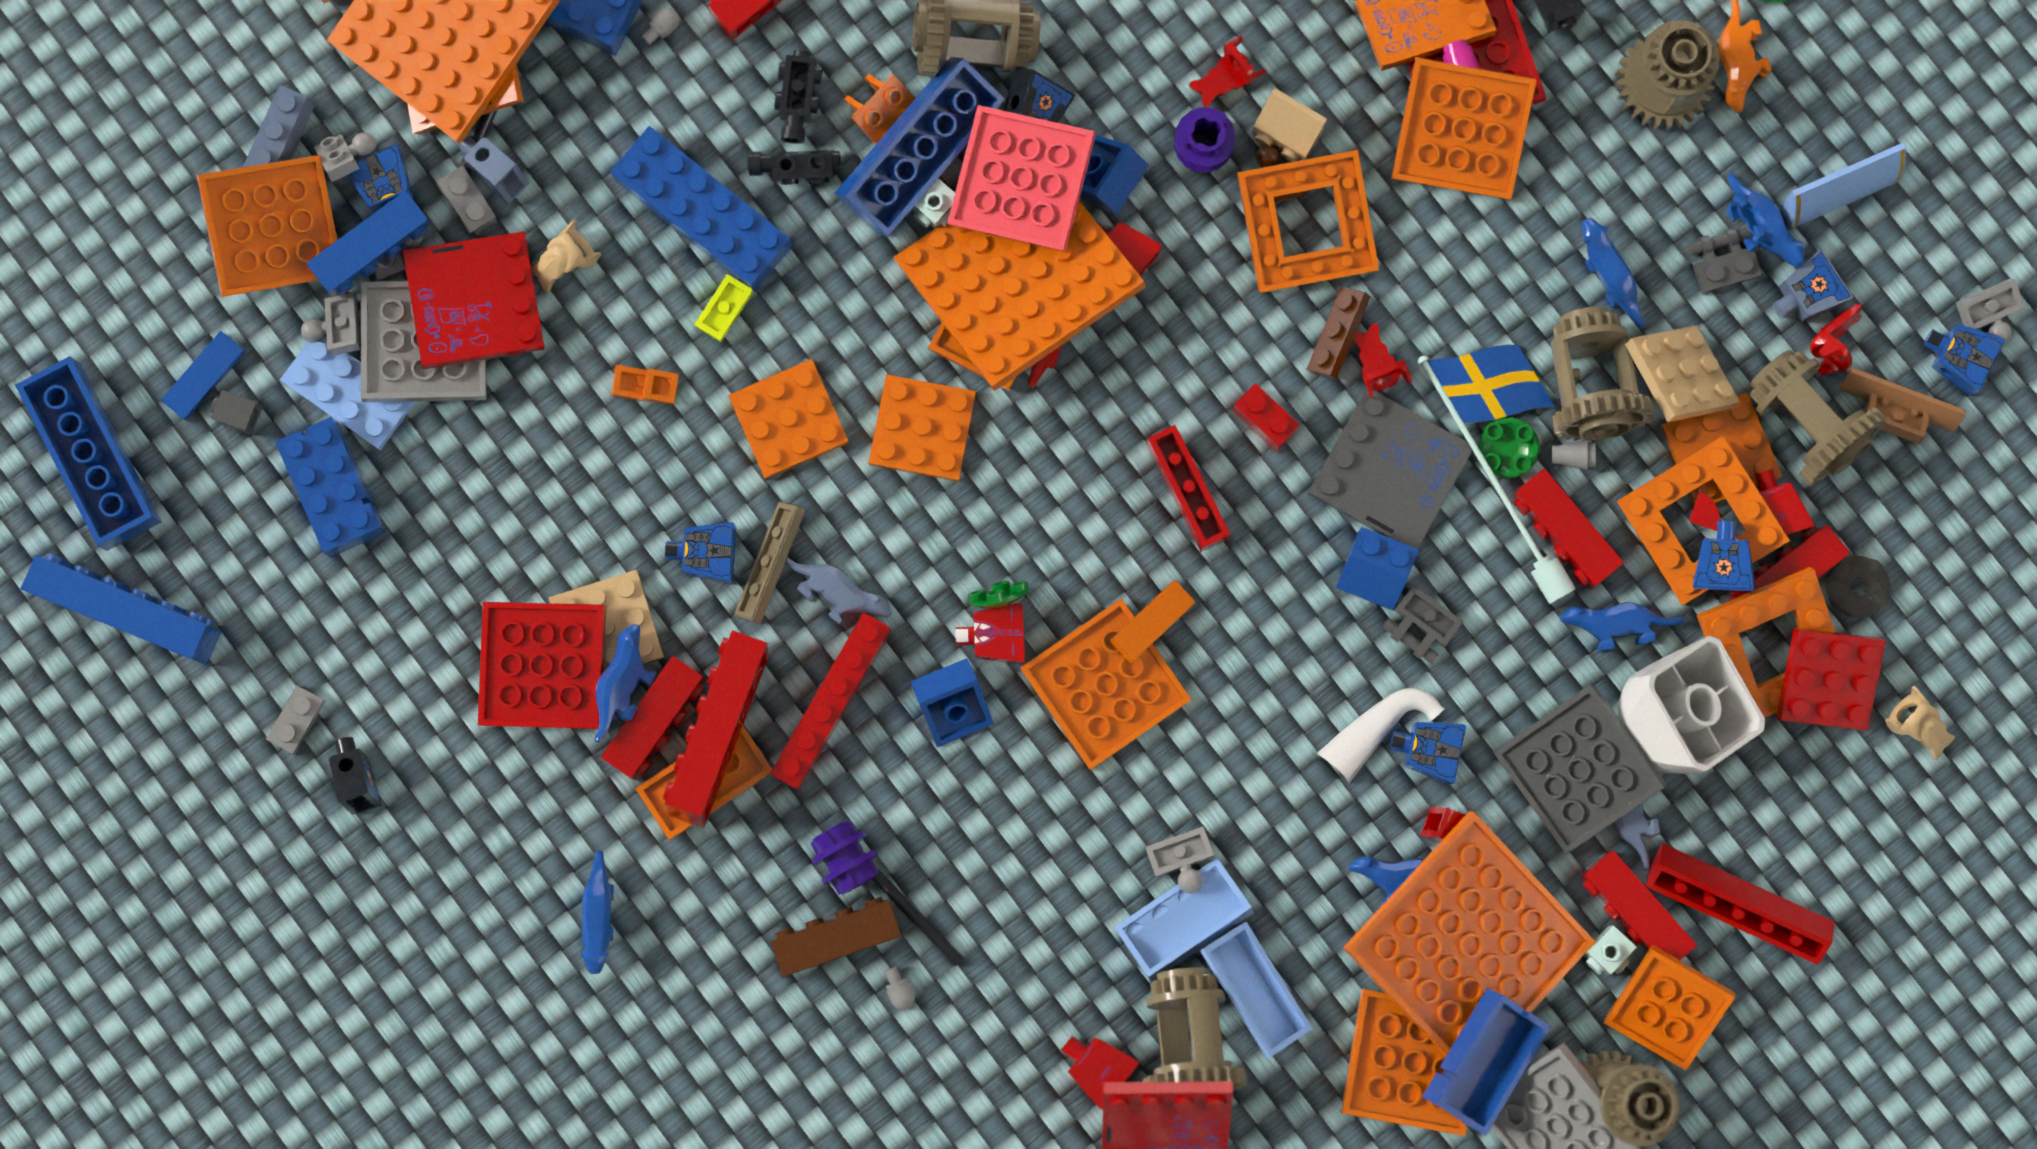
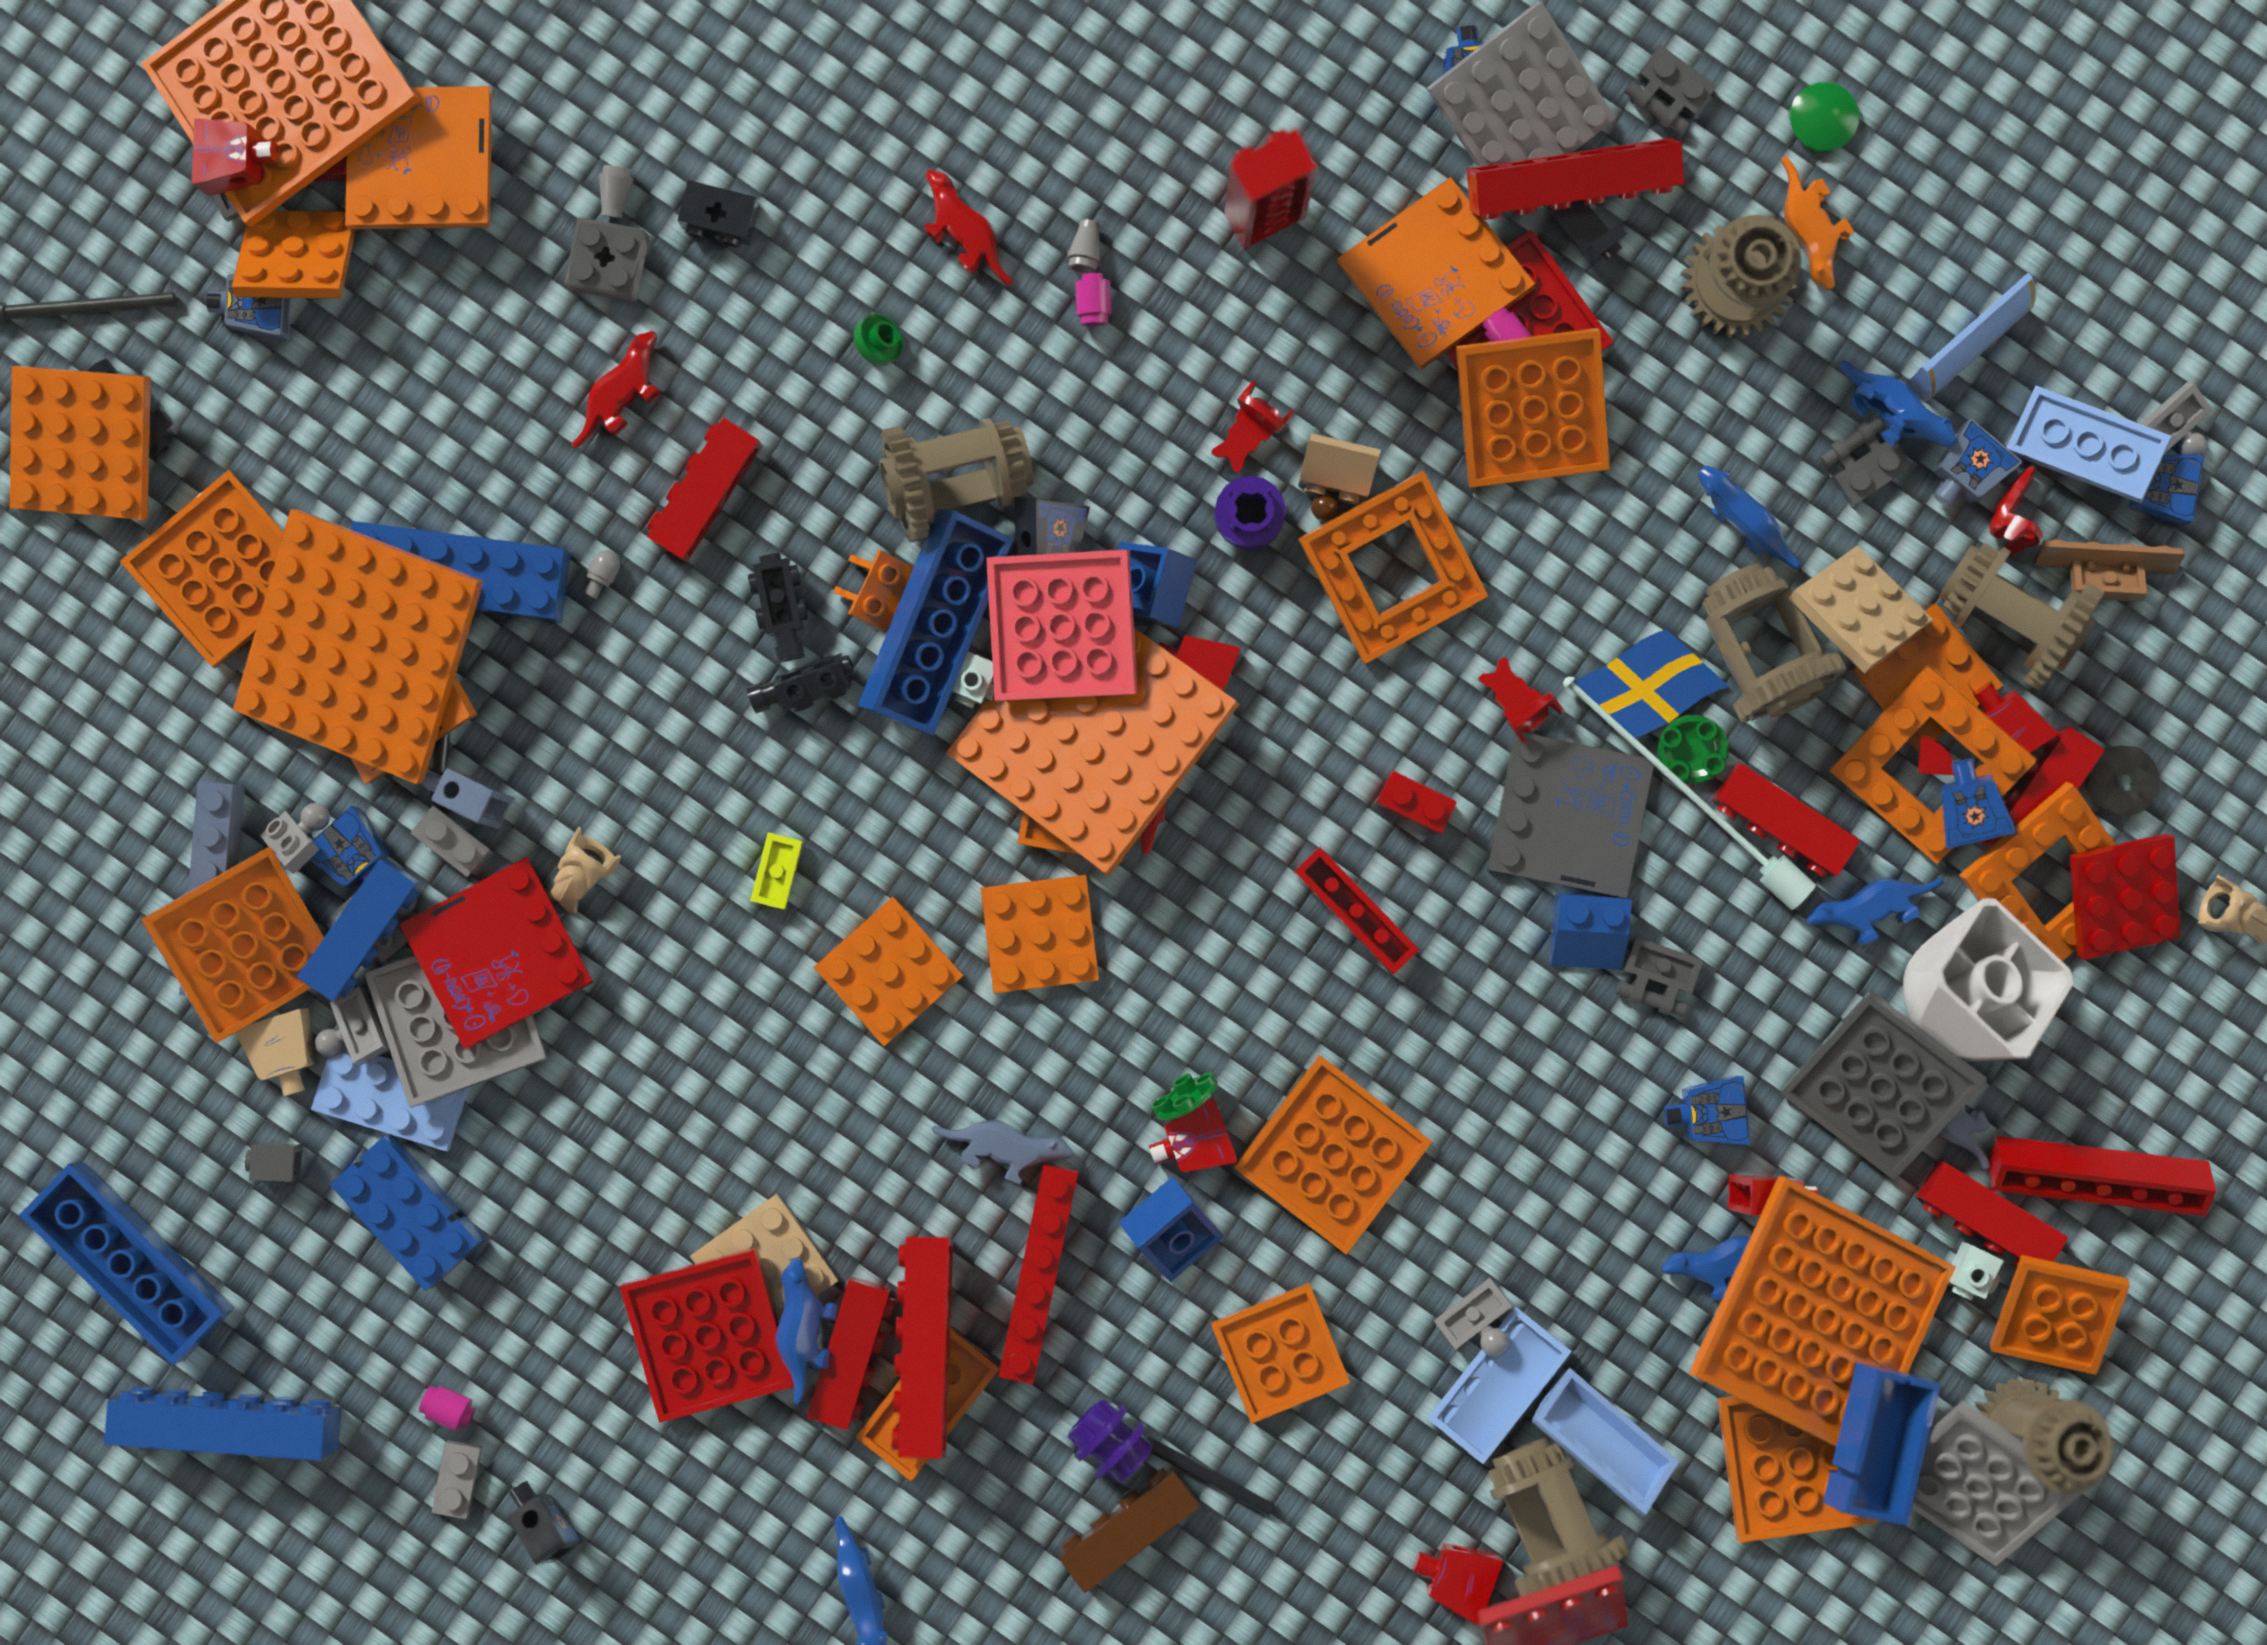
camera: 15 degrees left, 5 degrees up
blue tile [161,330,246,421] -> none
blue brick [610,126,792,293] -> none
orange slope [610,364,679,405] -> none
torso [665,522,737,584] -> none
dark tan tile [734,502,805,624] -> none
light grey cylinder [885,966,915,1010] -> none
orange tile [1110,580,1195,663] -> none
reddish brown plate [1306,287,1370,380] -> none
white animal [1317,688,1445,783] -> none
light grey cone [1552,440,1596,470] -> none
none -> tan torso [236,1008,316,1097]
none -> dark pink brick [419,1385,476,1432]
none -> orange plate [1210,1282,1350,1424]
none -> light blue plate [2007,386,2171,503]

